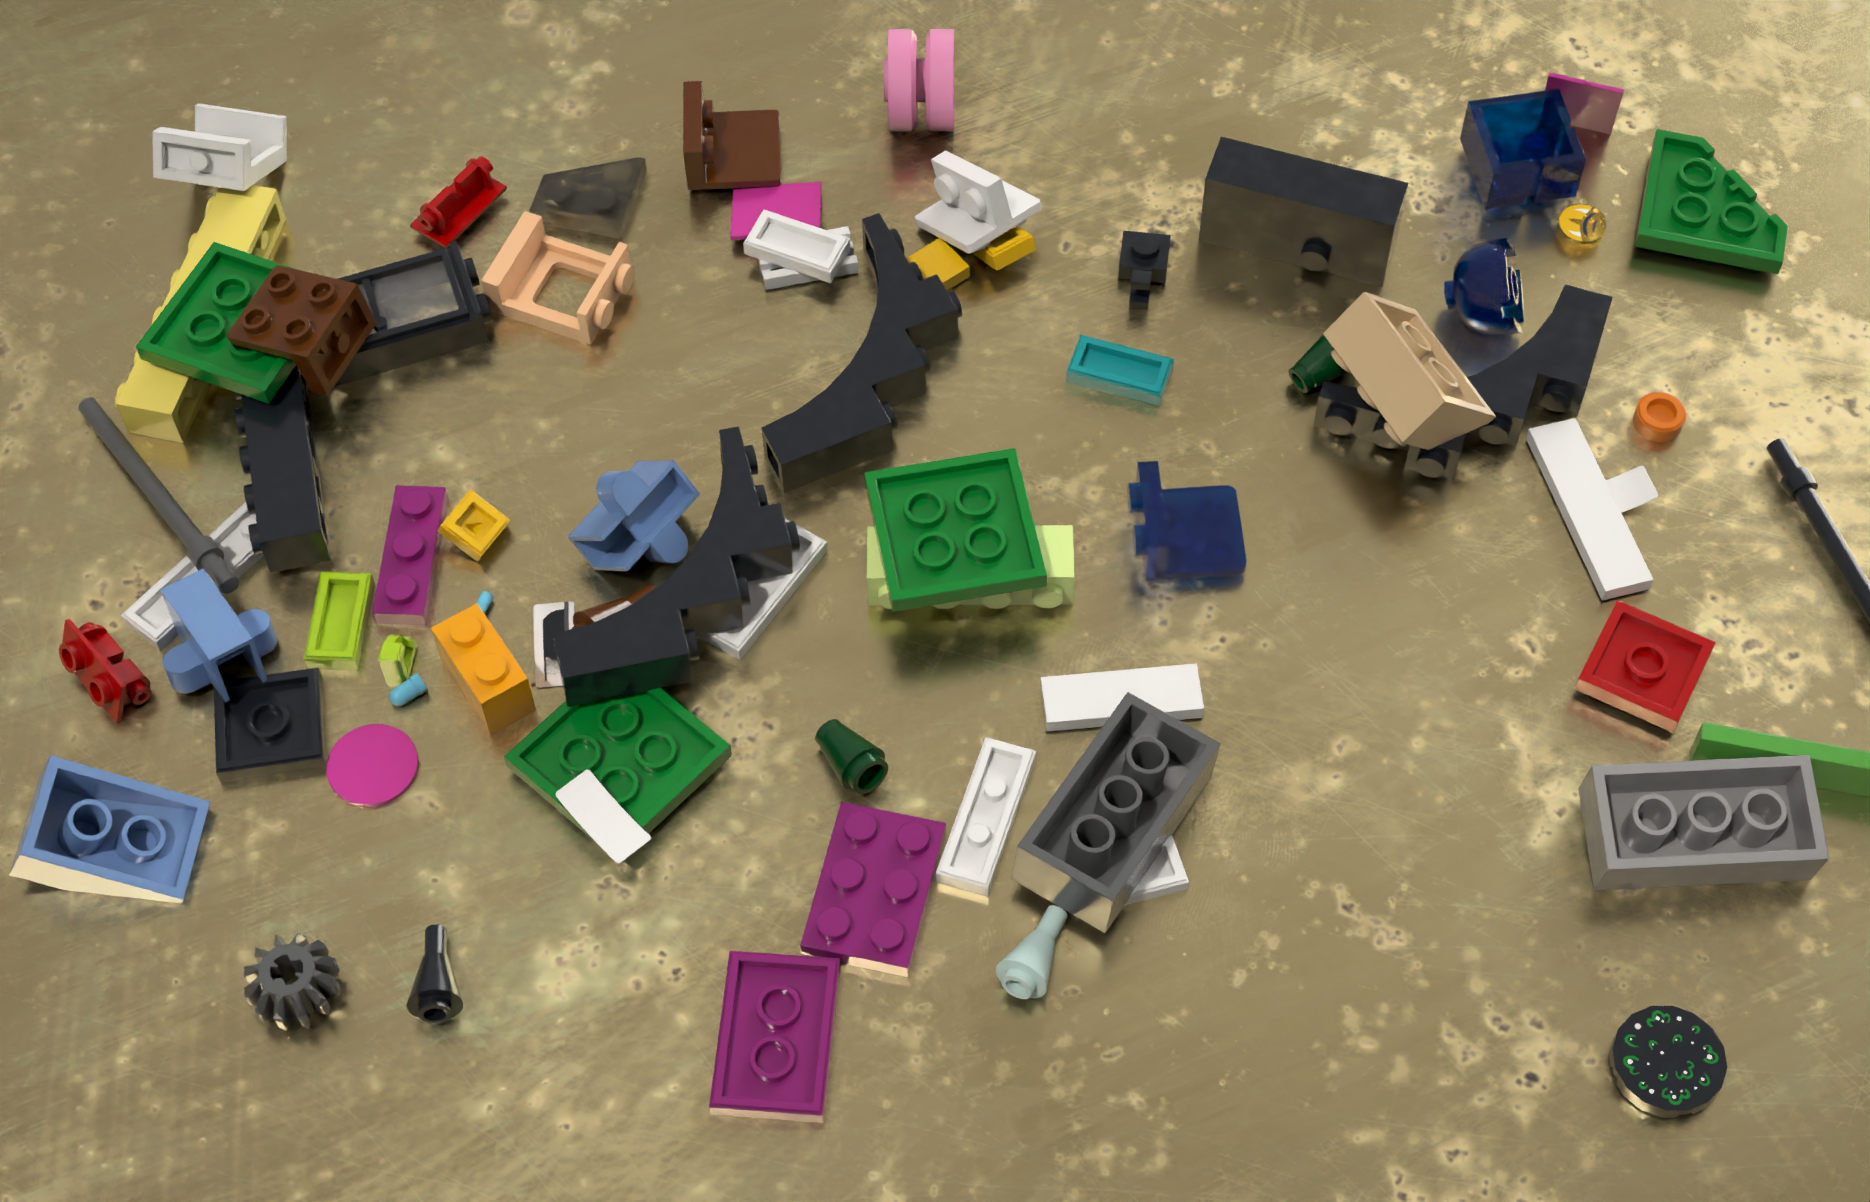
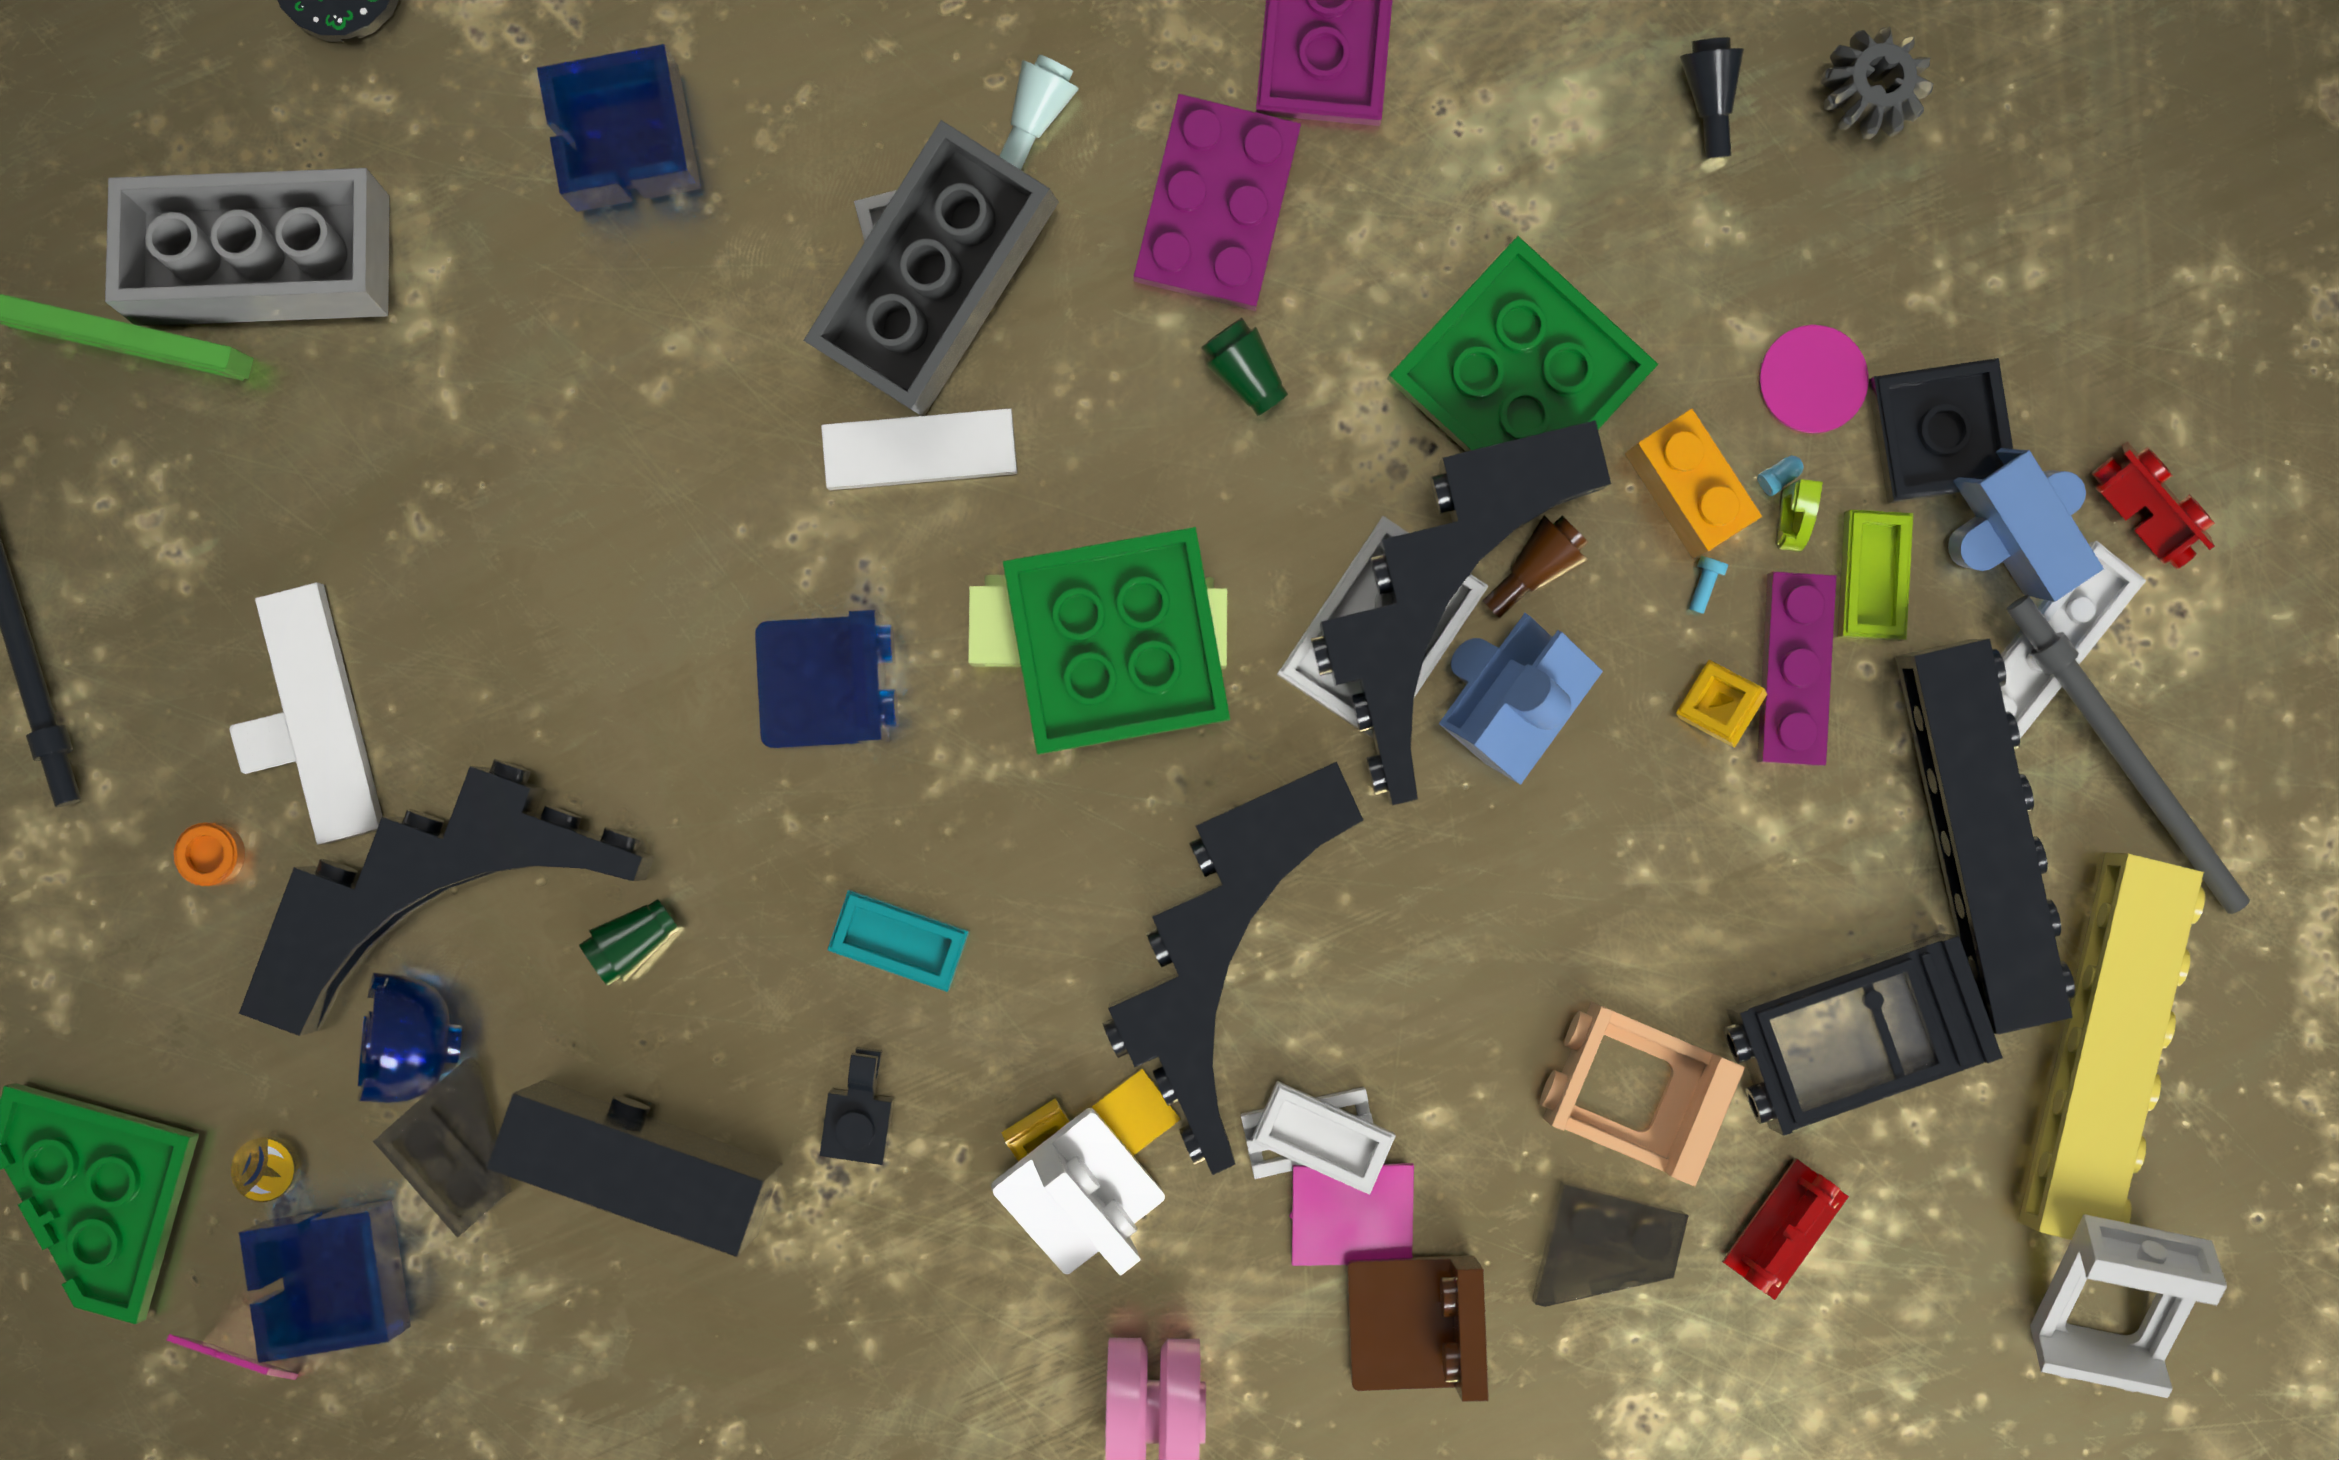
camera: 175 degrees right, 30 degrees up
medium blue slope [9,755,210,903] -> none
green plate [136,242,296,404] -> none
reddish brown bracket [227,265,377,396] -> none
sticker [533,601,575,688] -> none
white sticker [556,770,651,863] -> none
white tile [936,737,1036,897] -> none
tan slope [1323,292,1496,450] -> none
red plate [1575,600,1716,733] -> none
none -> clear smoke wing [373,1056,512,1238]
none -> clear blue piece [537,44,701,212]

